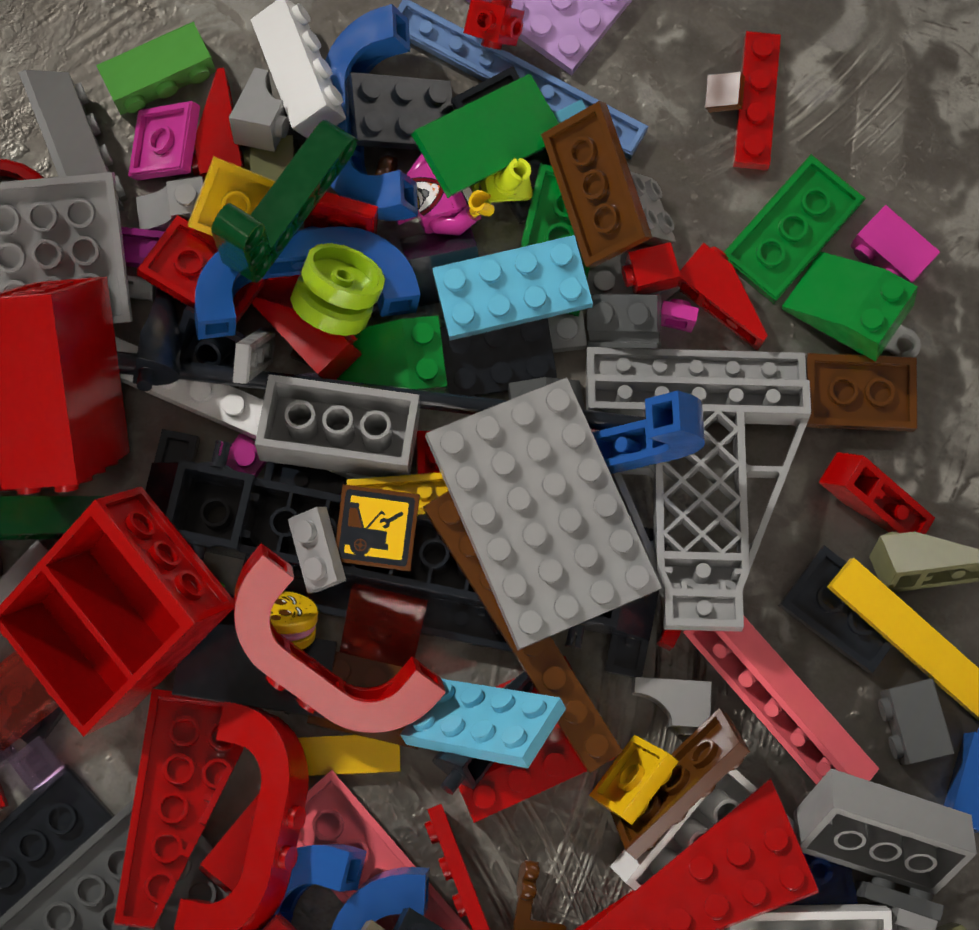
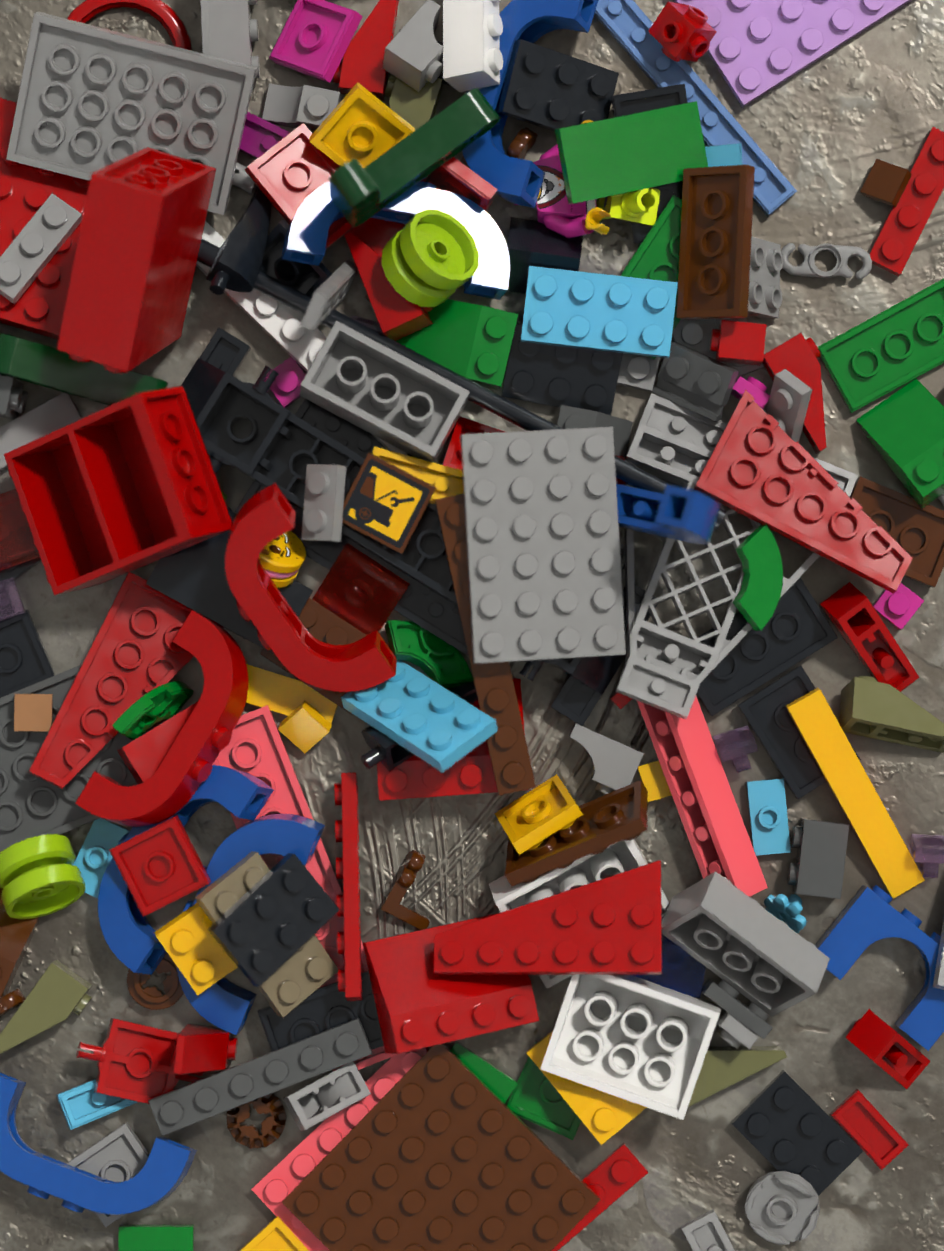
camera: 25 degrees right, 10 degrees up
none -> medium nougat tile [14,694,53,732]
none -> green tile [112,681,194,740]
none -> yellow tile [278,701,332,754]
none -> green tile [384,620,474,689]
none -> yellow tile [637,760,672,802]
none -> wing [694,390,913,594]
none -> black plate [697,578,838,716]
none -> clear purple tile [712,725,758,773]
none -> green tile [733,524,783,631]
none -> medium azure plate [746,778,791,856]
none -> medium azure plant [764,894,807,934]
none -> light grey plate [766,369,812,443]
none -> light grey piece [781,243,872,279]
none -> dark pink plate [873,583,924,630]

